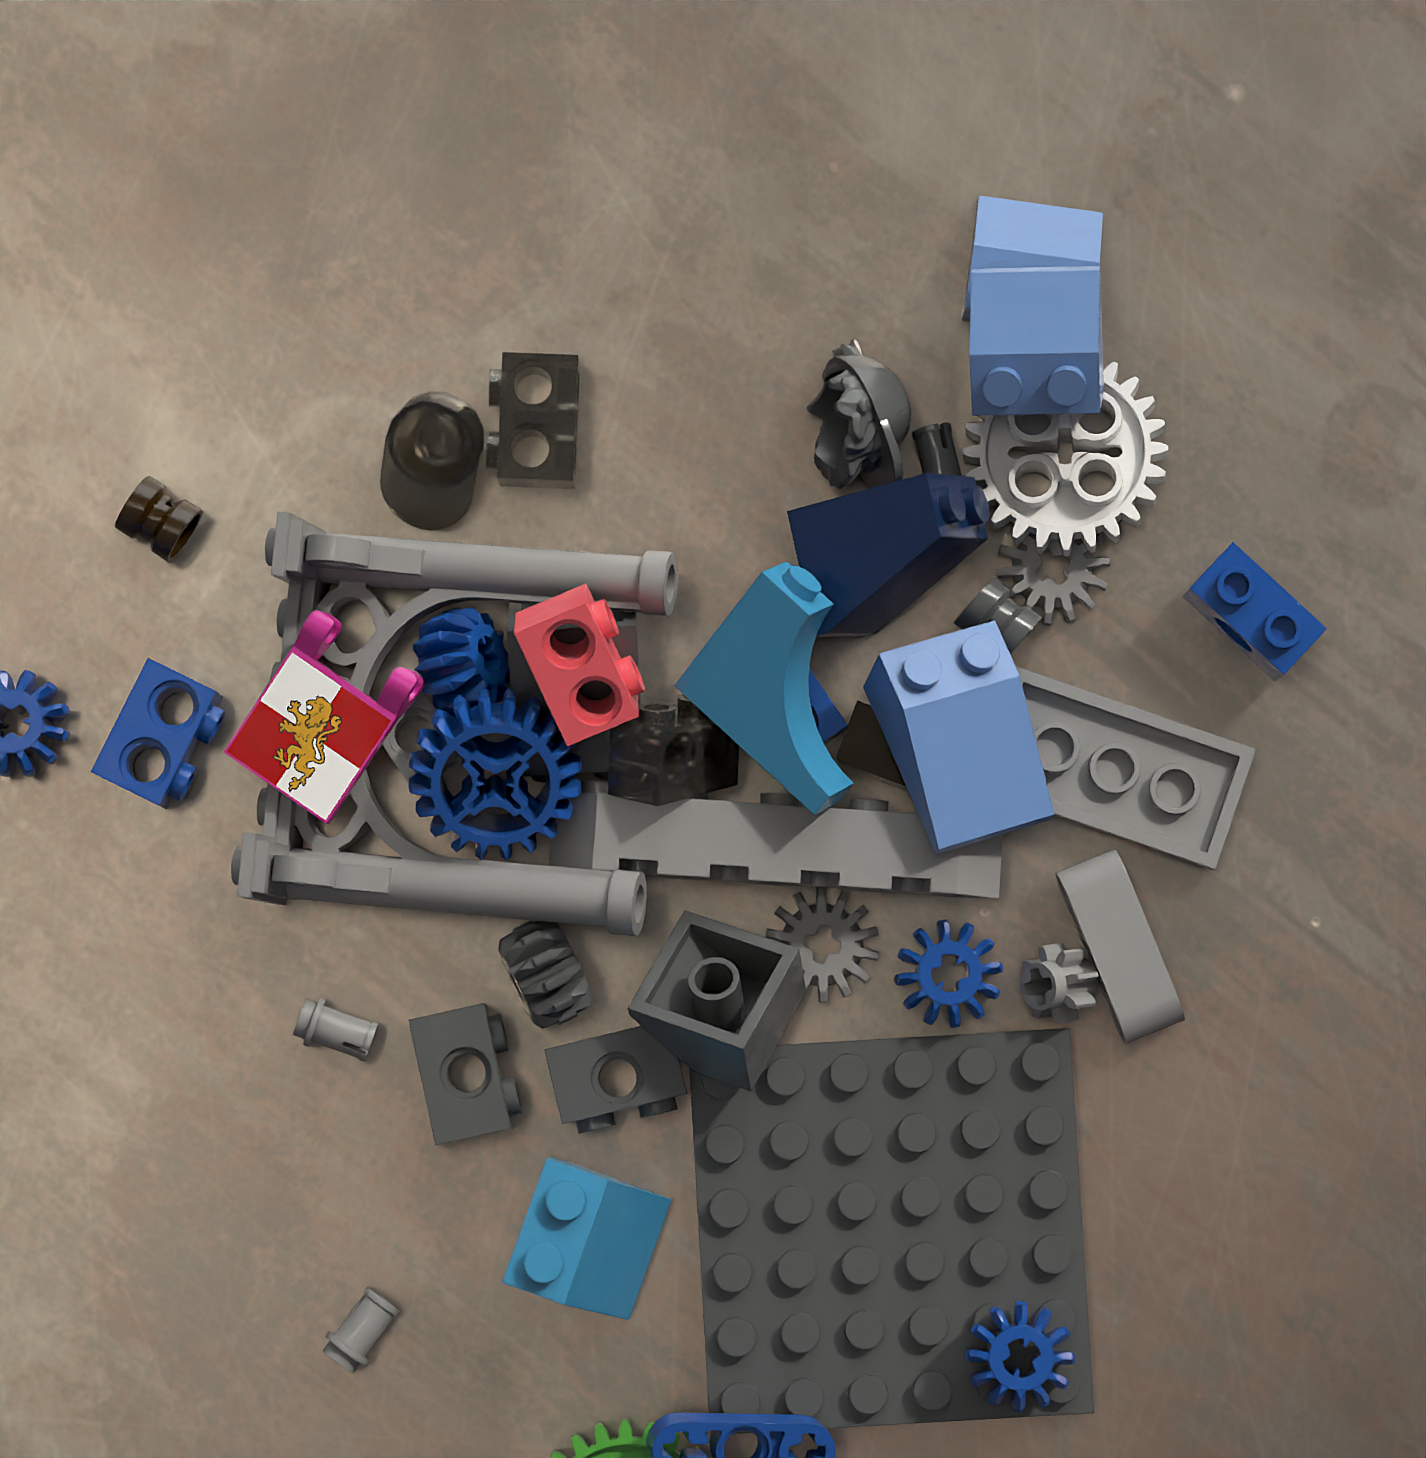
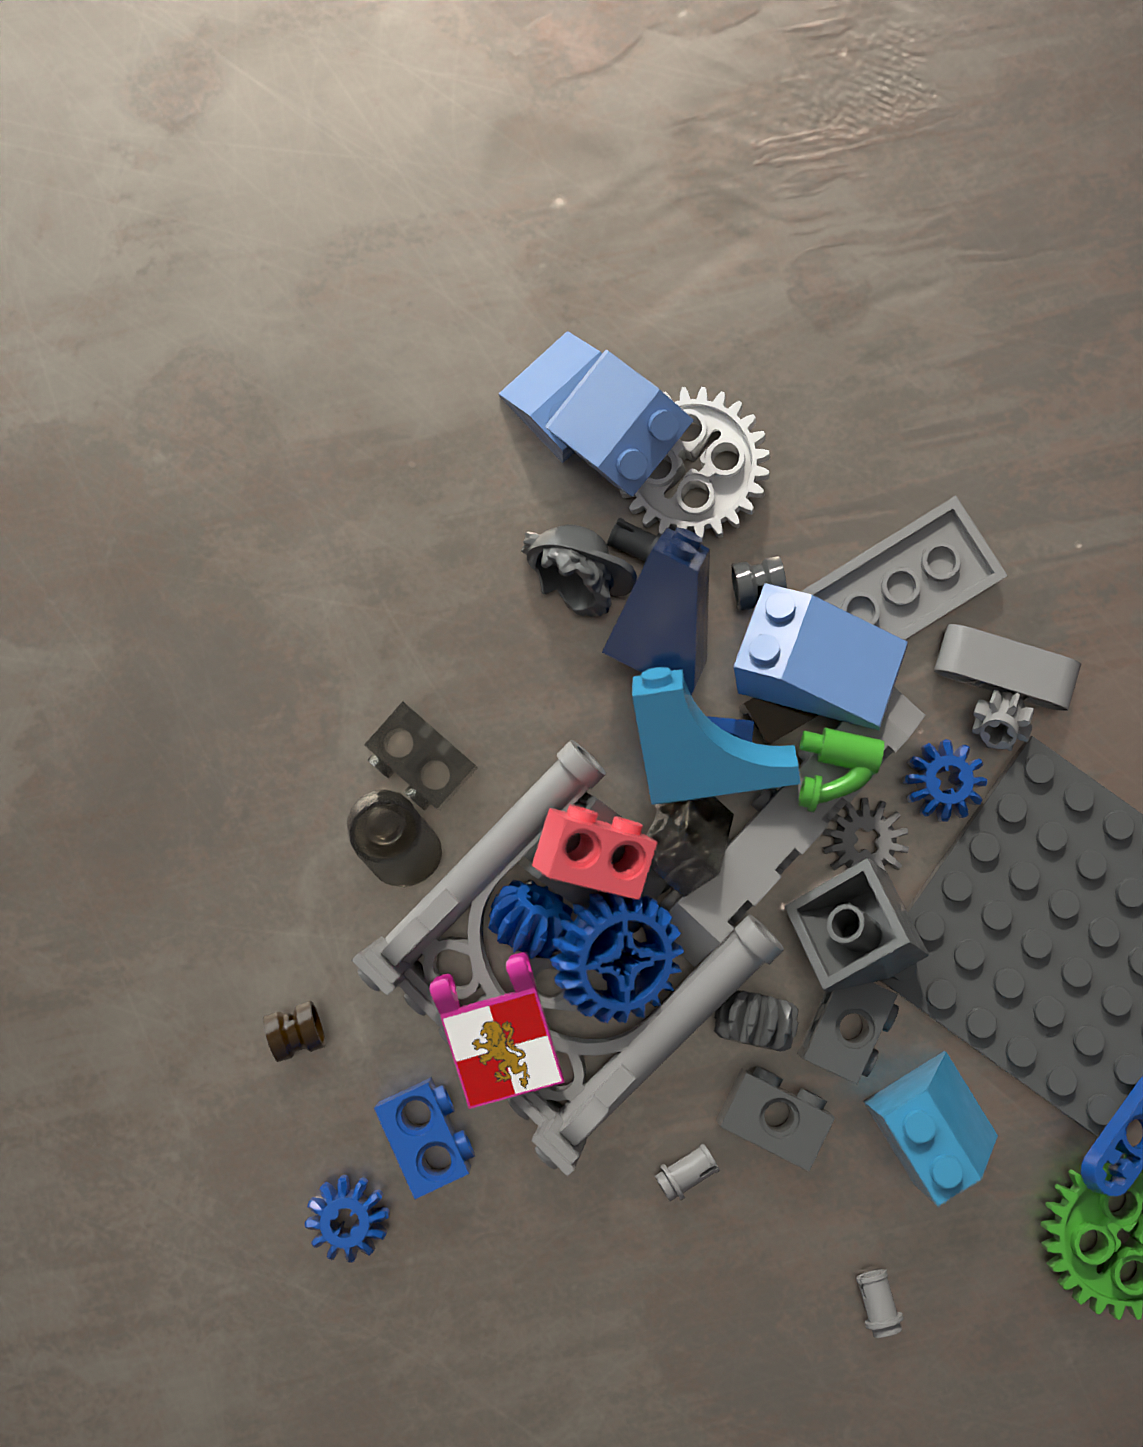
camera: 55 degrees left, 0 degrees up
light grey gear [996,527,1110,624] -> none
blue brick [1182,542,1327,682] -> none
none -> bright green plant [798,728,884,813]

